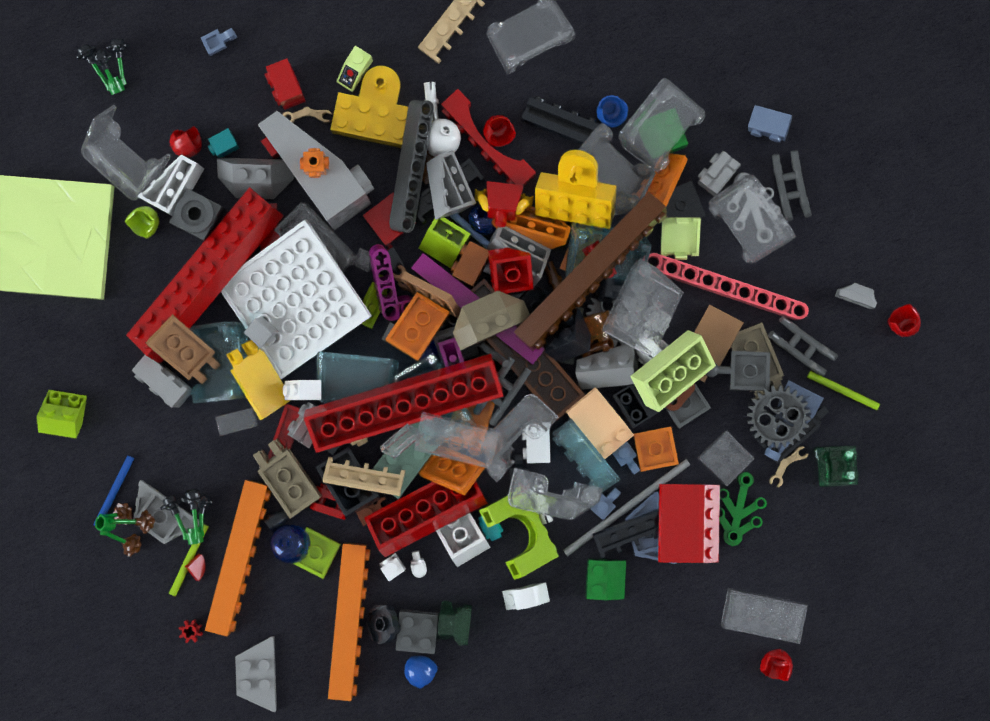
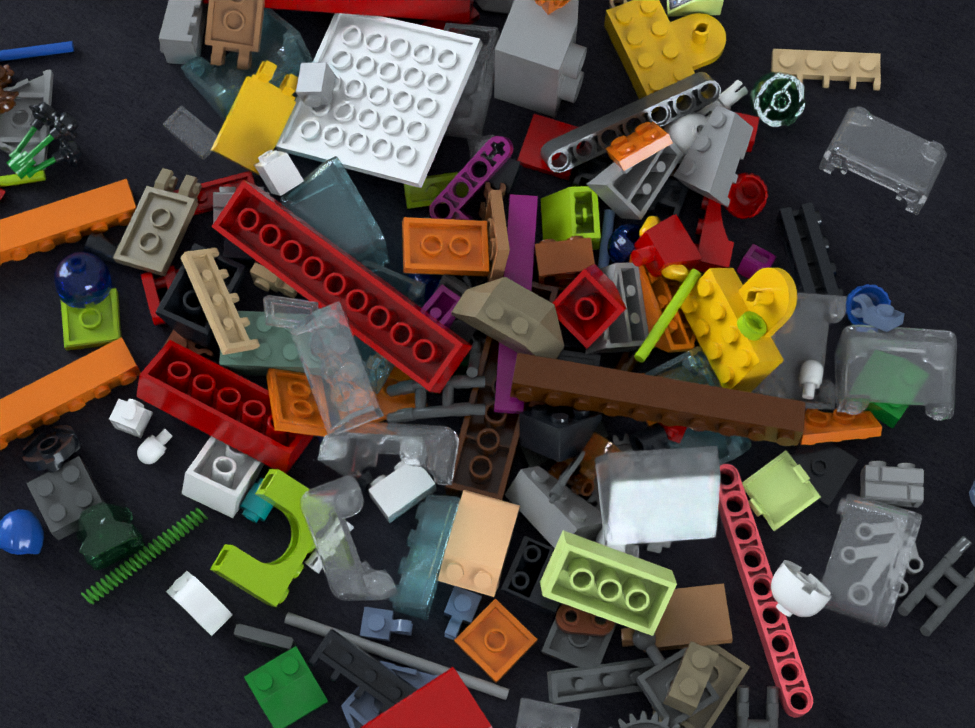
camera: 55 degrees right, 15 degrees down
none -> bright green piece [81,508,208,605]
none -> dark grey tile [234,624,296,652]
none -> dark grey plate [547,658,655,704]
none -> dark grey piece [549,450,585,504]
none -> orange plate [605,122,673,171]
none -> lime bar [634,269,701,363]
none -> dark tan brick [663,641,719,716]
none -> light grey wedge [673,105,753,207]
none -> magenta slope [737,244,776,279]
none -> lime tile [737,311,767,341]
none -> clear green cylinder [750,72,806,127]
none -> white cylinder [771,560,832,617]
none -> white cylinder [799,359,823,399]
none -> sand blue plate [851,294,905,332]

